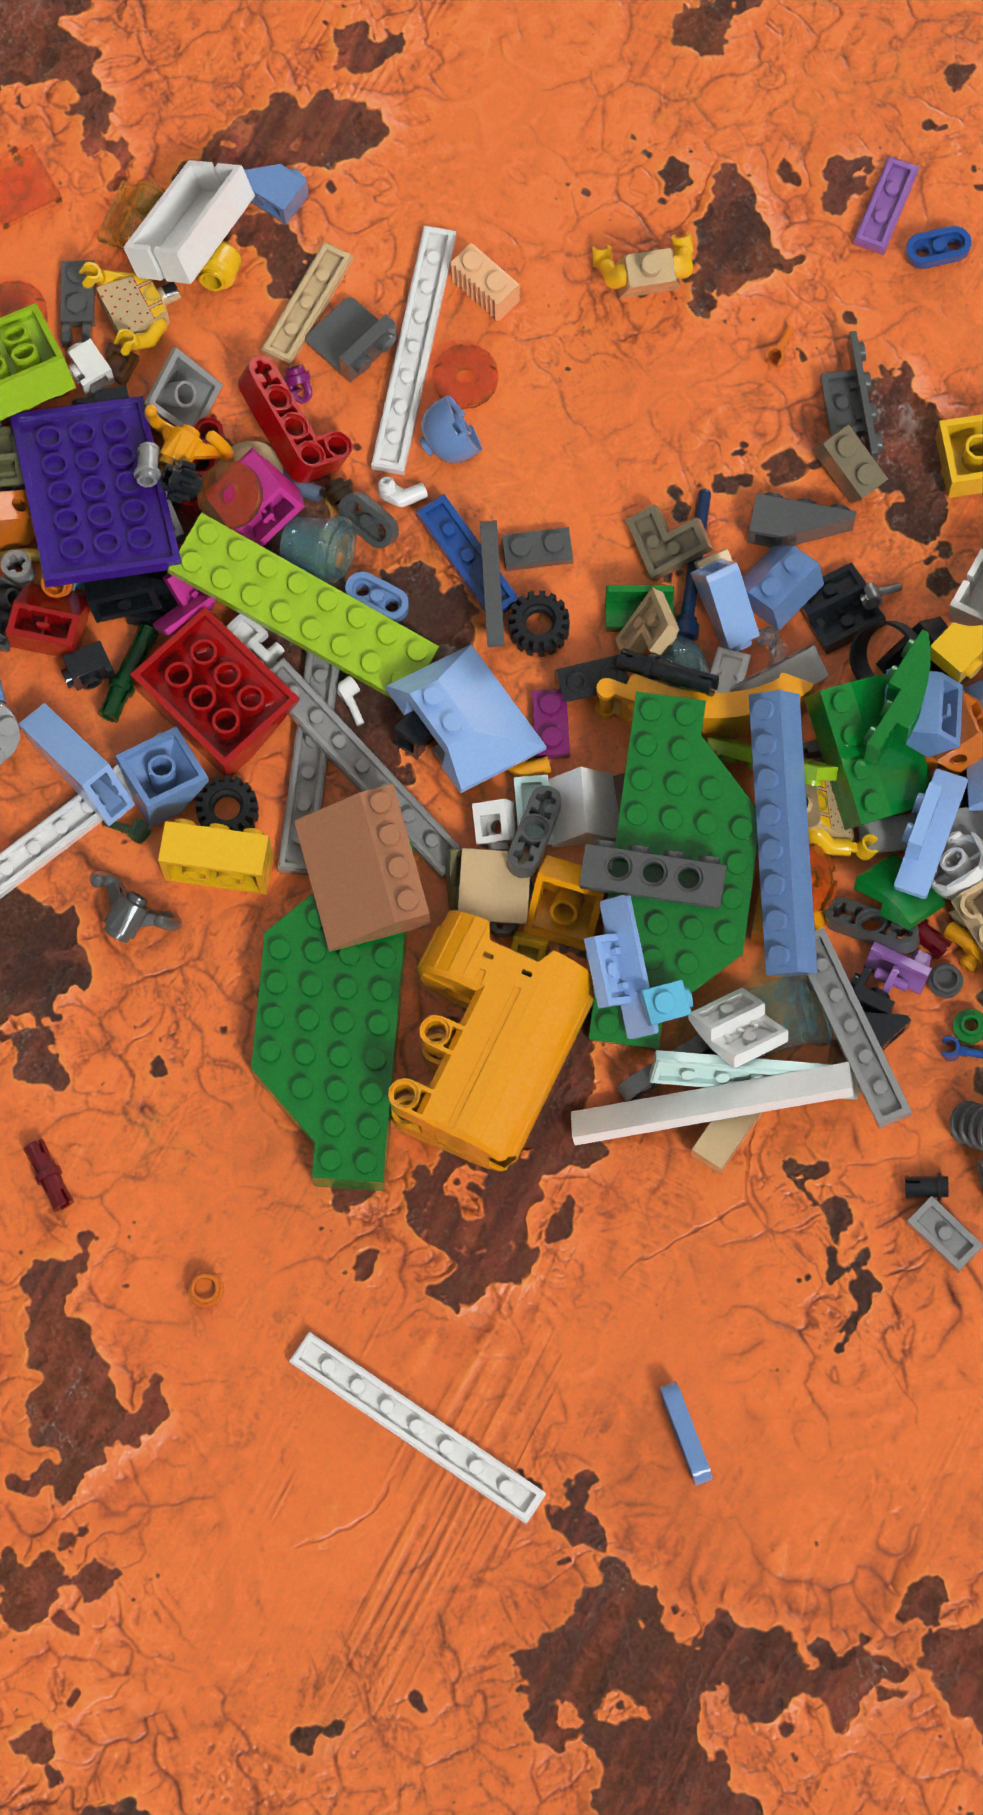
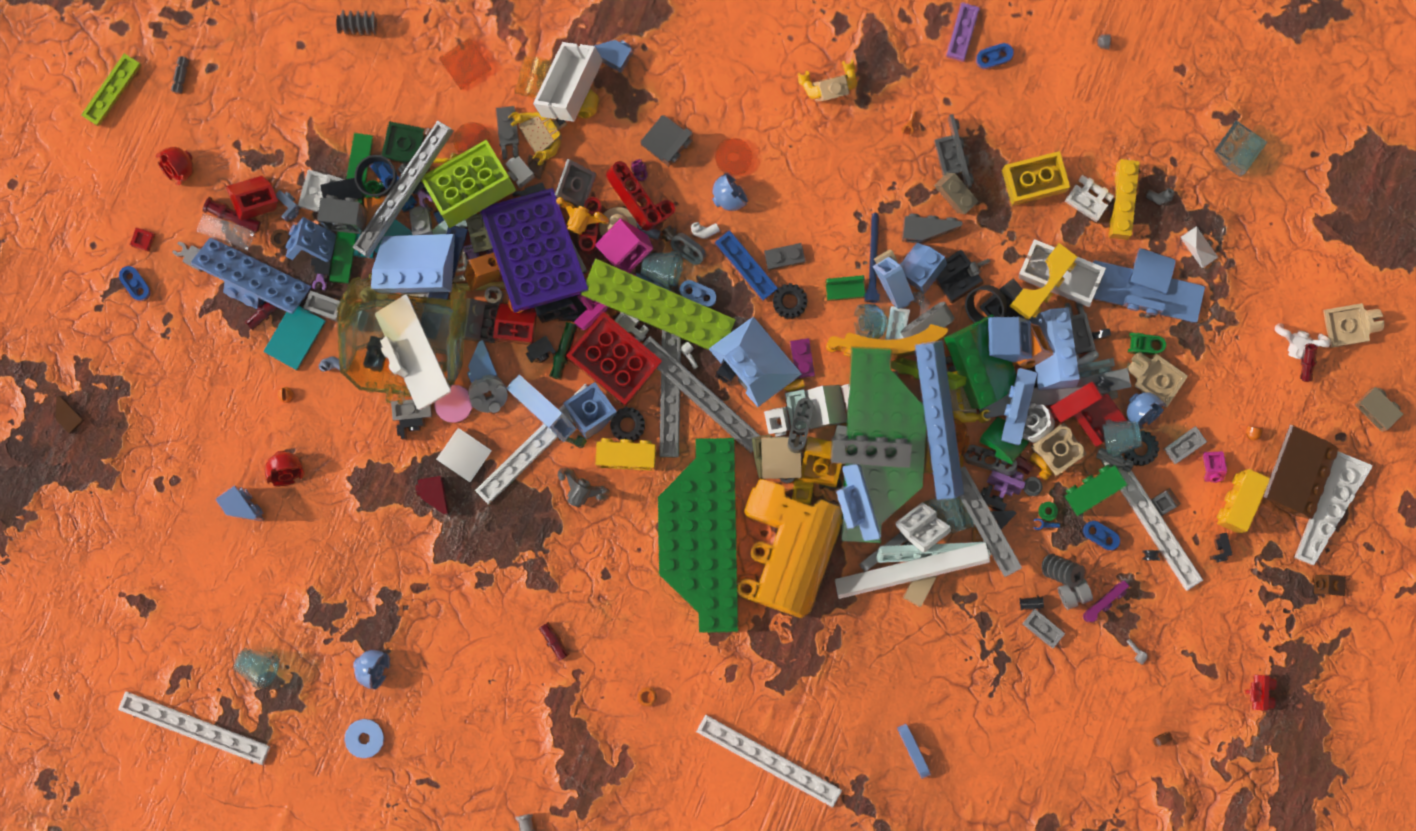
camera: 10 degrees left, 10 degrees up
light grey pin [134,442,161,487] -> none
black gear [160,459,203,504] -> none
clear orange tile [197,460,263,529] -> none
tan tile [261,242,354,368] -> none
nougat slope [294,783,431,952] -> none
white tile [371,226,457,475] -> none
light nougat brick [451,243,520,321] -> none
dark grey beam [480,520,504,647] -> none
black bracket [553,654,629,702] -> none
tan plate [615,587,679,656] -> none
black pin [616,648,719,697] -> none
dark tan plate [626,504,713,581] -> none
medium azure bracket [639,980,693,1026] -> none
green slope [863,629,931,765] -> none

